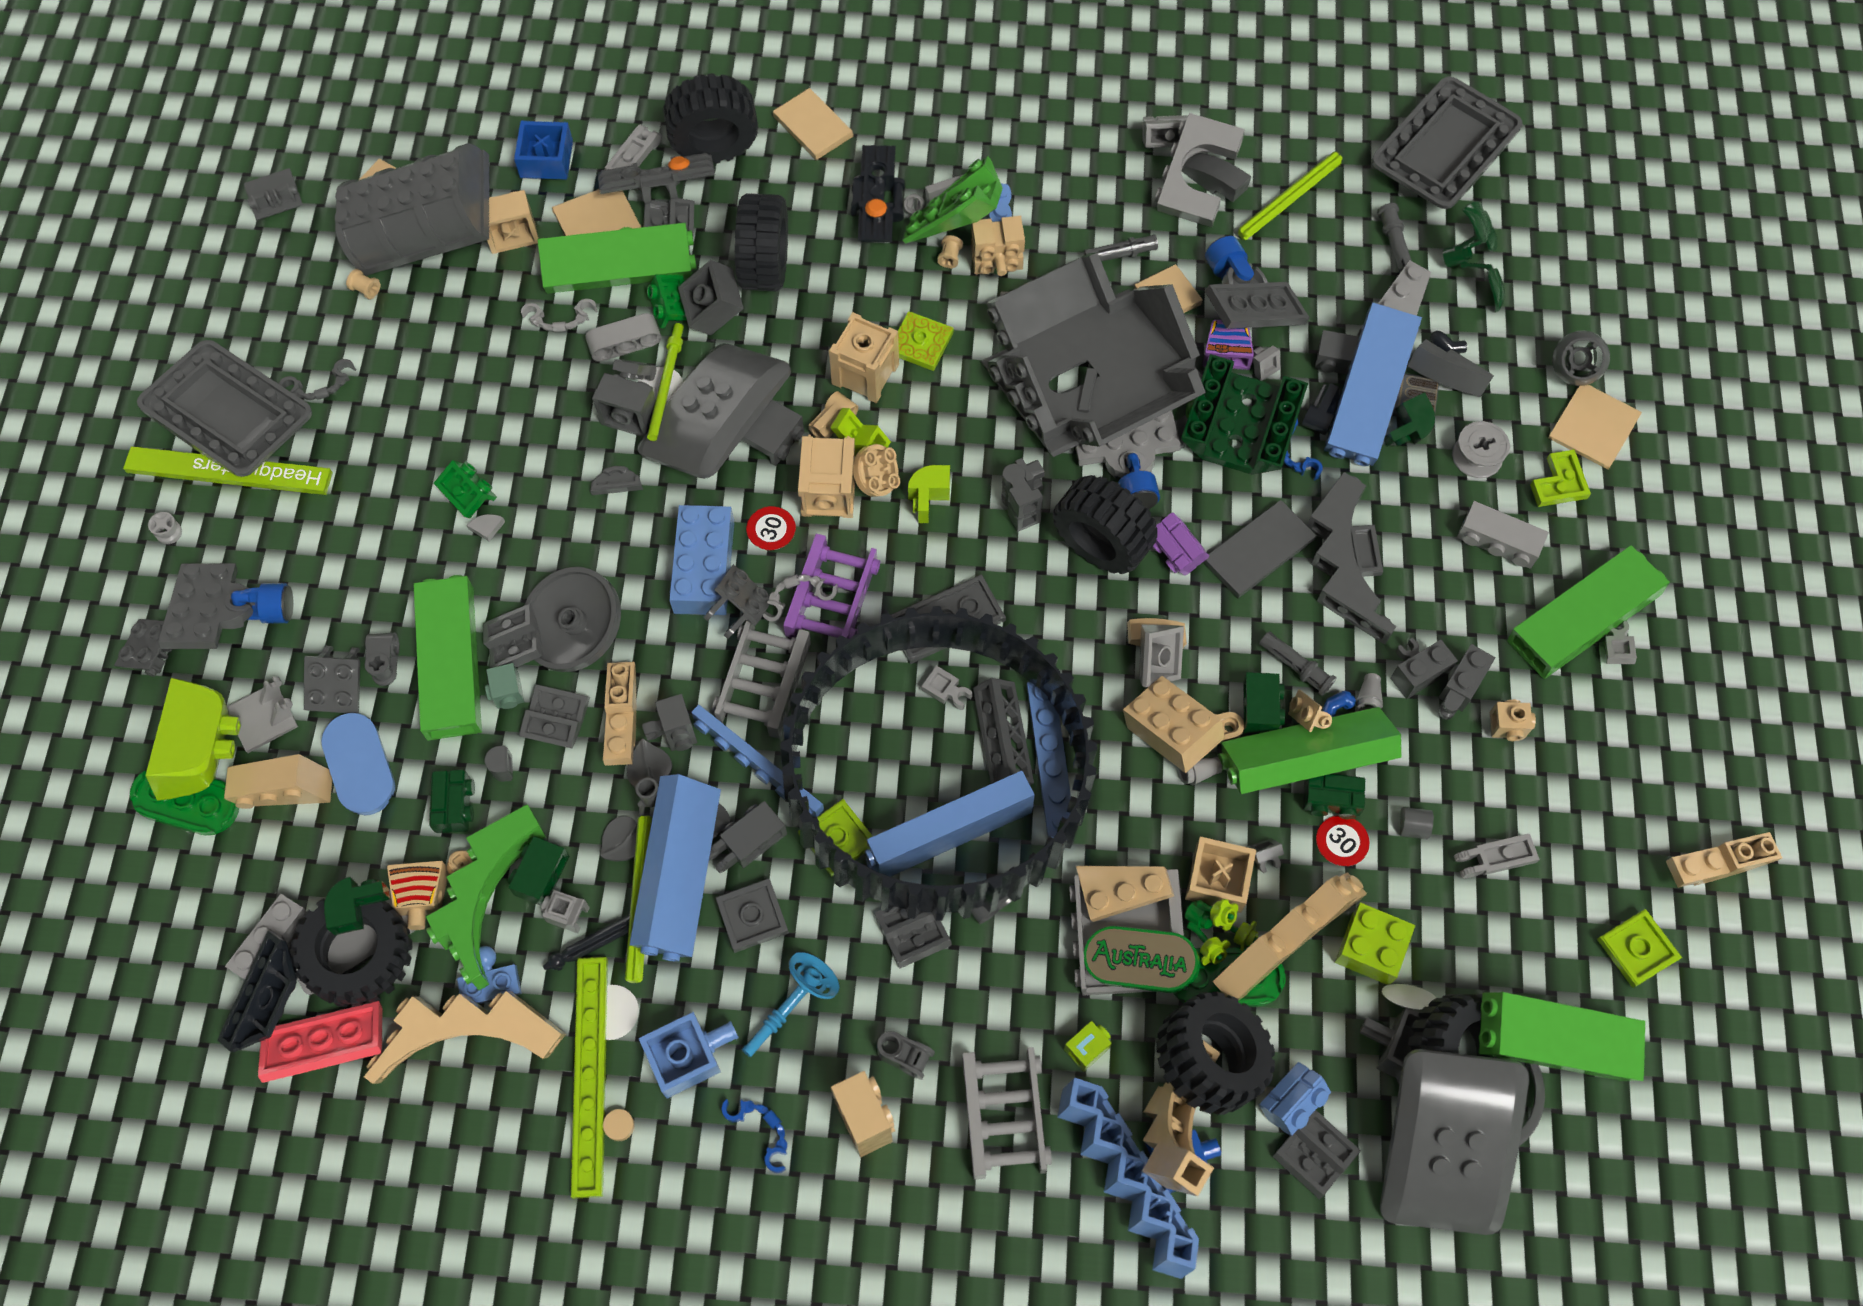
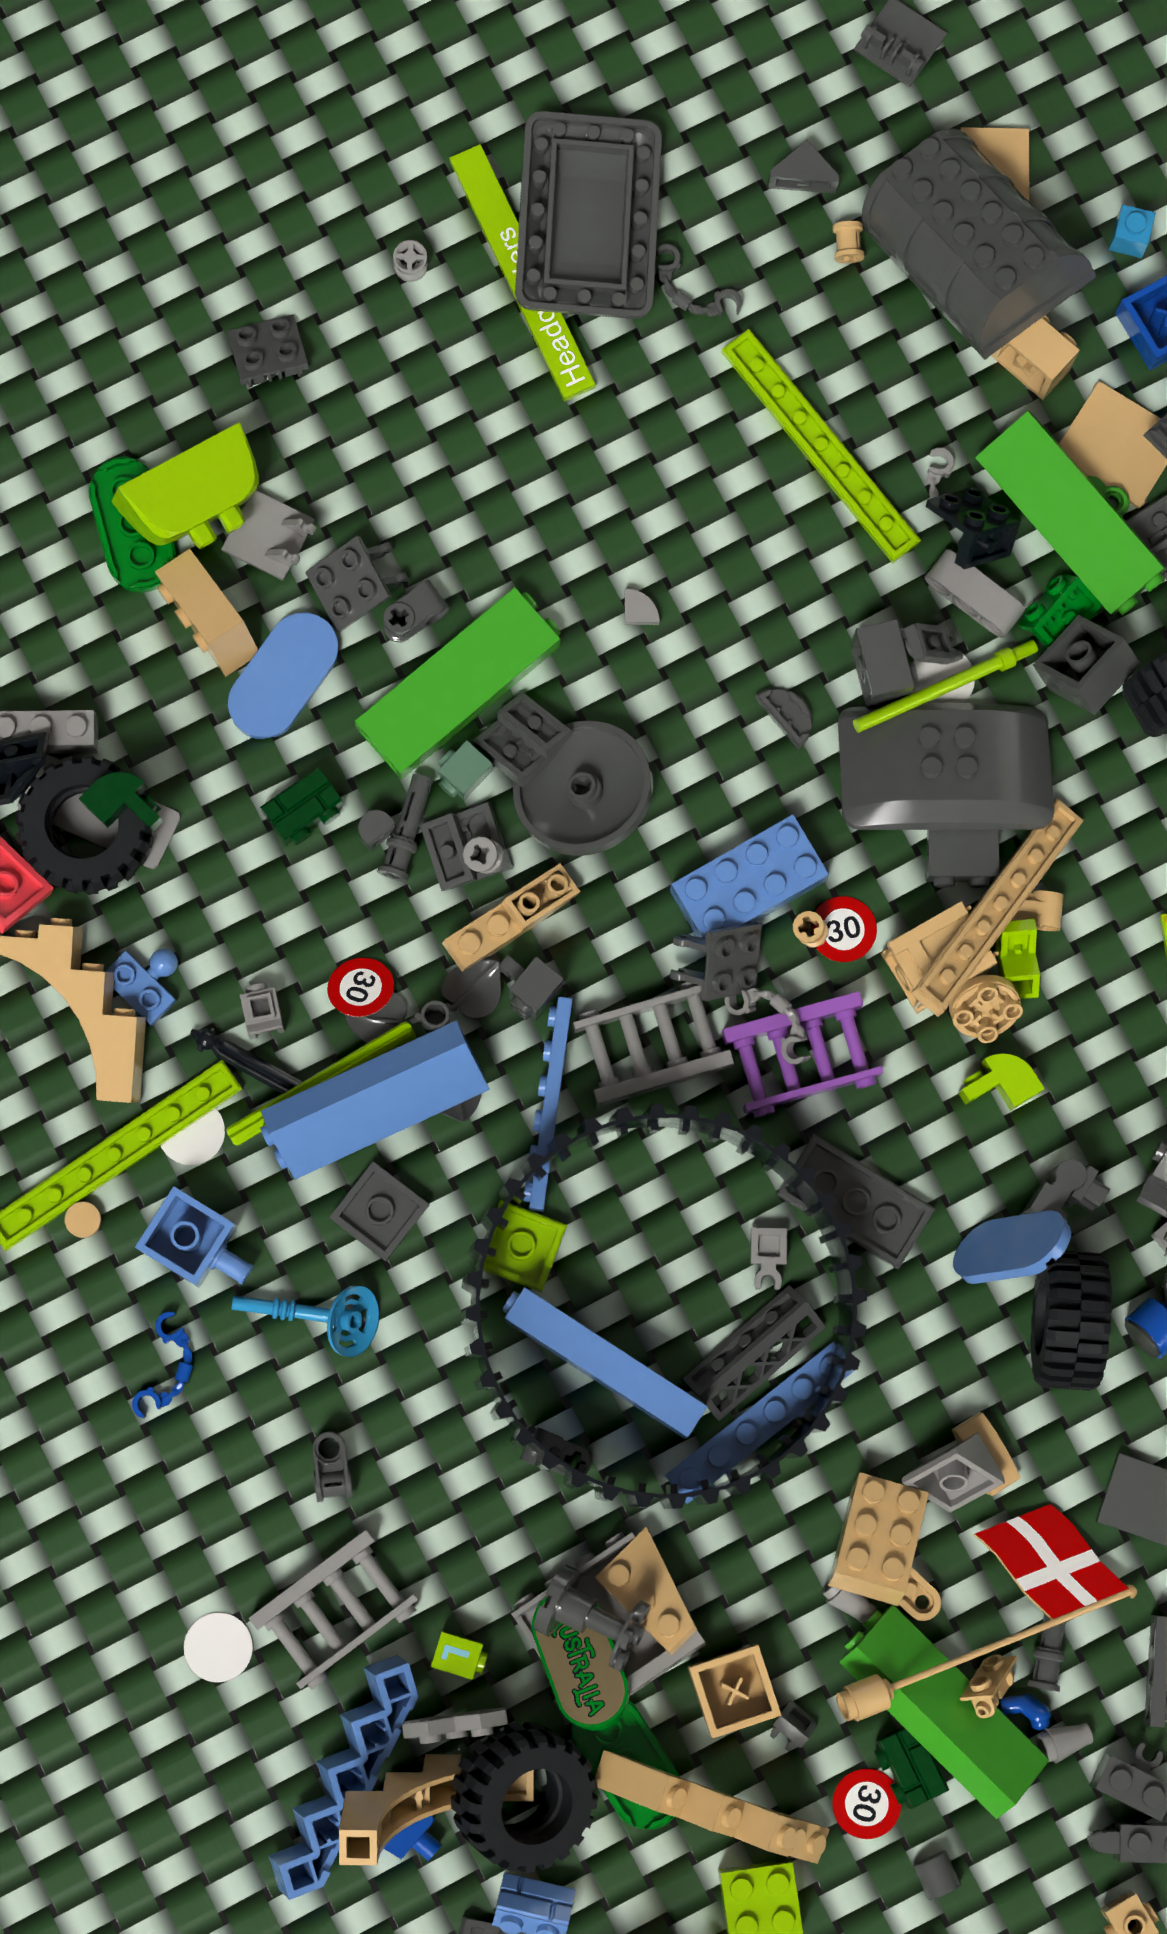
camera: 50 degrees right, 15 degrees up
dark grey plate [158,563,294,649] -> none
tan torso [387,861,449,930] -> none
bright green arch [426,804,546,990] -> none
green bracket [434,460,497,518] -> none
tan tile [446,850,473,874] -> none
dark green brick [508,837,570,906] -> none
dark grey hinge [709,801,787,873] -> none
tan container [829,312,899,403] -> none
tan brick [831,1071,895,1158] -> none
dark grey slope [875,906,952,969] -> none
medium lavender brick [1153,512,1210,575] -> none
lime plant [1185,899,1259,965] -> none
dark green brick [1243,672,1285,734] -> none
none -> white sticker [184,1613,253,1682]
none -> sticker [327,958,394,1017]
none -> dark grey pin [377,773,434,882]
none -> light grey plate [402,1707,508,1744]
none -> light grey wheel [463,837,505,874]
none -> dark grey piece [533,1564,651,1672]
none -> lime tile [721,329,921,564]
none -> dark grey slope [768,140,839,194]
none -> tan bush [793,911,829,948]
none -> flag [836,1504,1137,1722]
none -> tan tile [911,798,1084,1017]
none -> black bracket [925,487,1021,569]
none -> medium blue tile [953,1210,1071,1284]
none -> dark azure brick [1109,204,1156,258]

